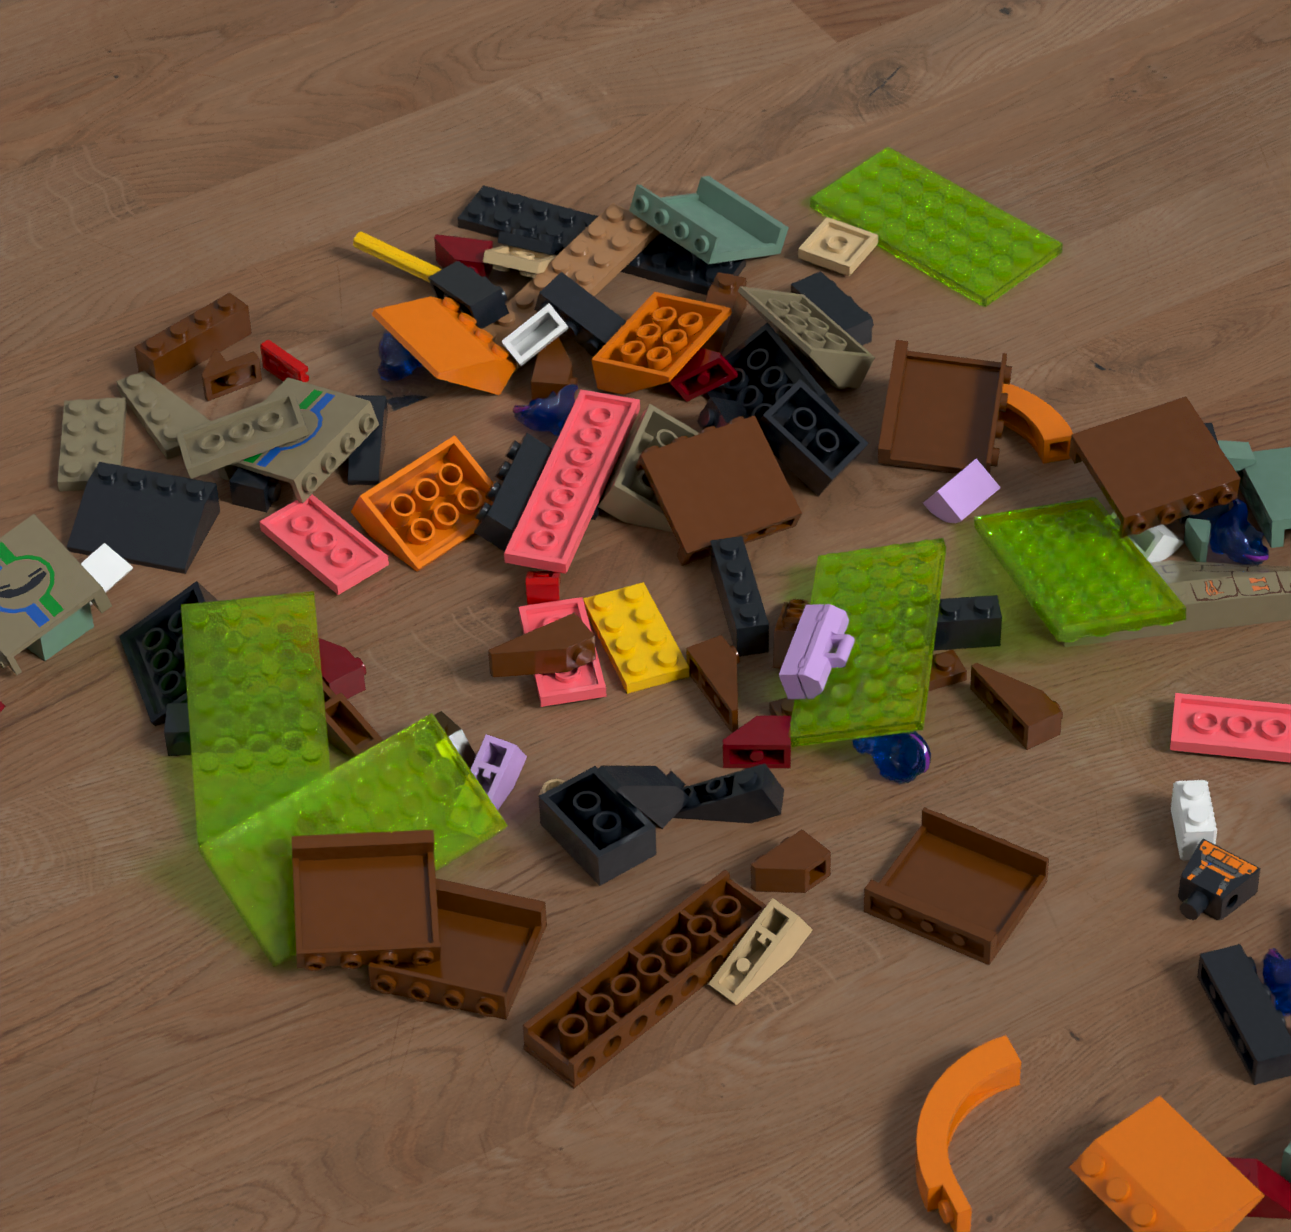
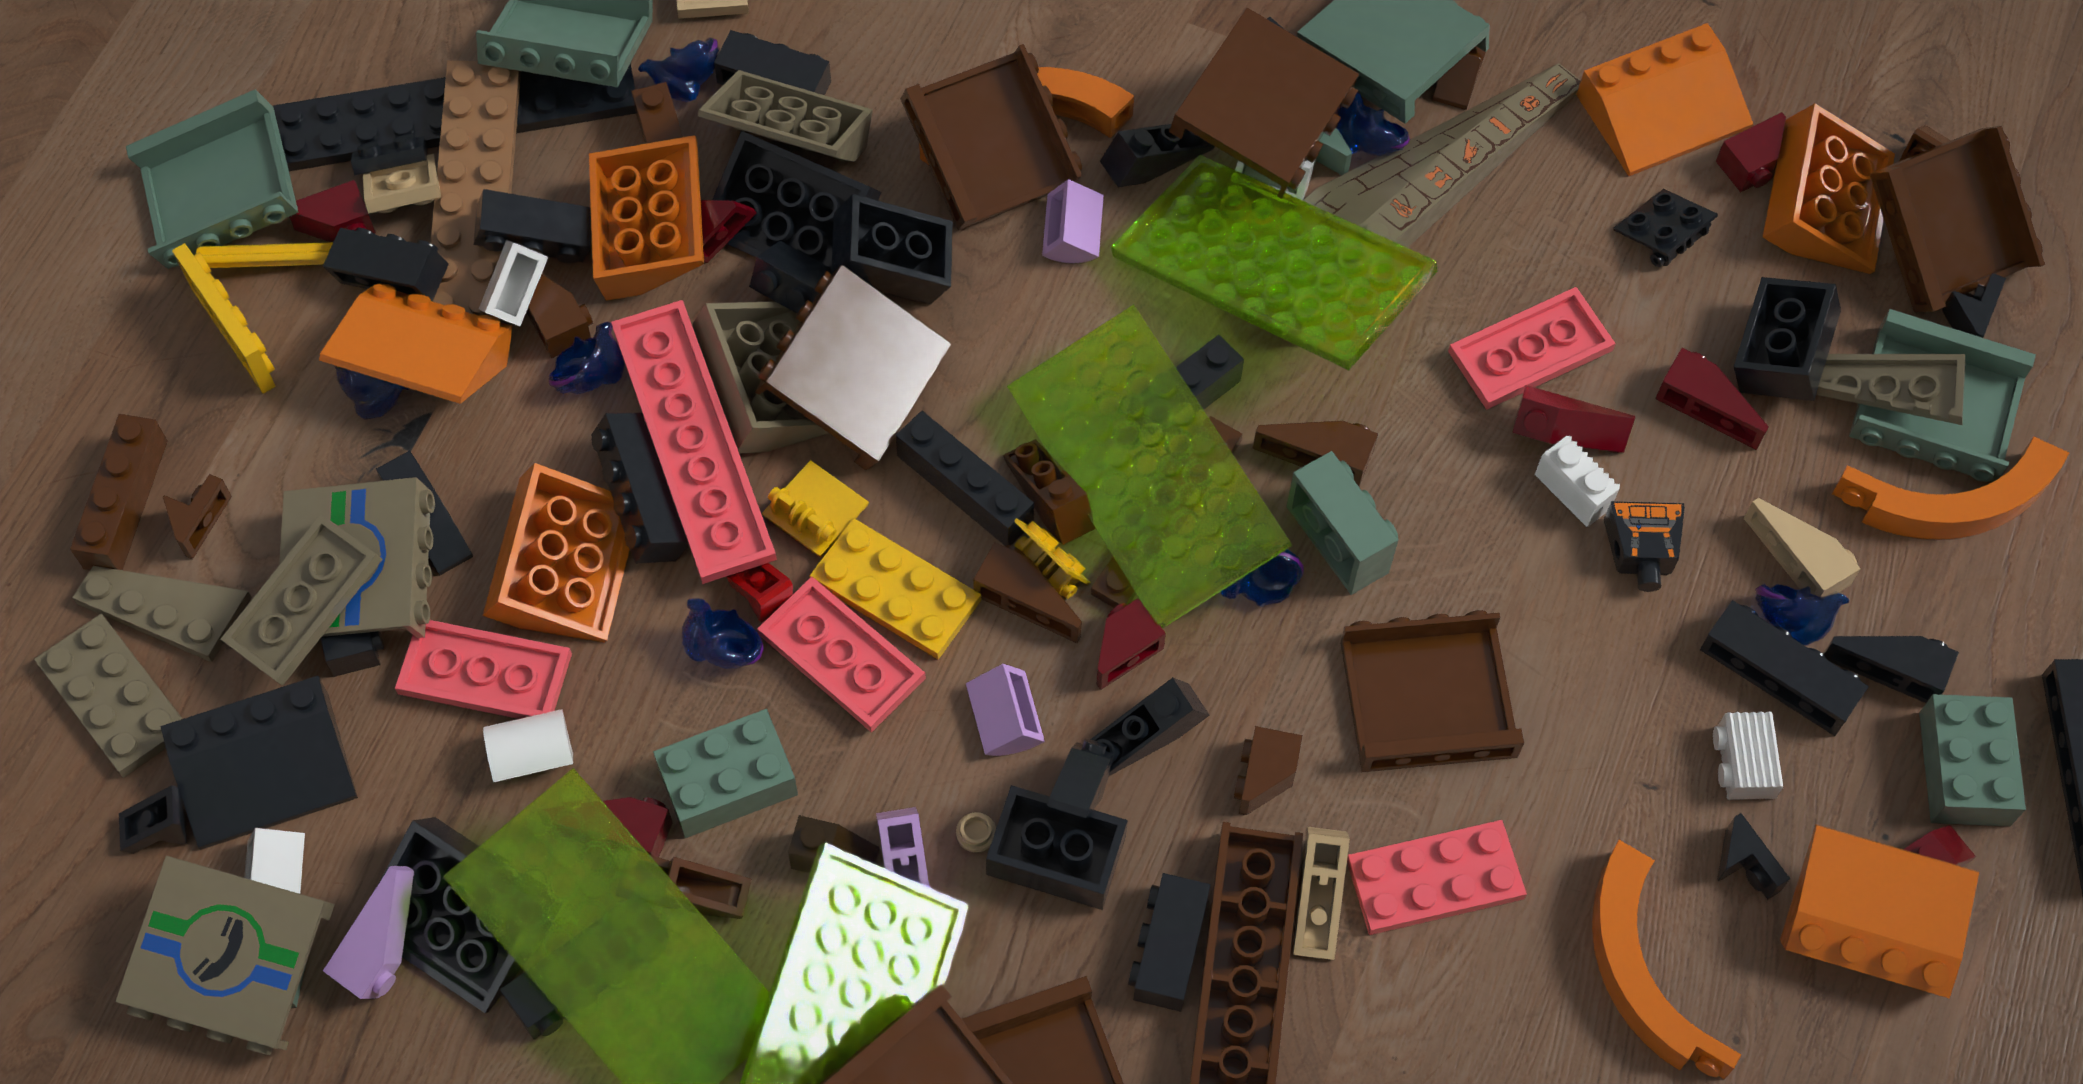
camera: 40 degrees left, 20 degrees up
red tile [260,339,309,383] -> none
reddish brown slope [488,612,596,678] -> none
lavender piece [779,604,855,699] -> none
sand green slope [1218,440,1257,472] -> none
none -> black slope [119,785,187,854]
none -> sand green panel [126,89,299,269]
none -> yellow plate [172,243,276,394]
none -> lavender slope [323,866,414,999]
none -> white brick [483,709,573,782]
none -> clear blue hair [638,37,720,102]
none -> sand green brick [653,709,798,838]
none -> clear blue hair [682,598,764,669]
none -> yellow hinge [761,460,869,558]
none -> lavender brick [966,664,1045,756]
none -> yellow hinge [1014,518,1090,599]
none -> black slope [1100,124,1215,188]
none -> black brick [1128,873,1211,1012]
none -> sand green brick [1286,451,1399,595]
none -> coral plate [1347,820,1527,935]
none -> dark red slope [1512,385,1635,453]
none -> white brick [1713,711,1783,800]
none -> black slope [1717,813,1790,900]

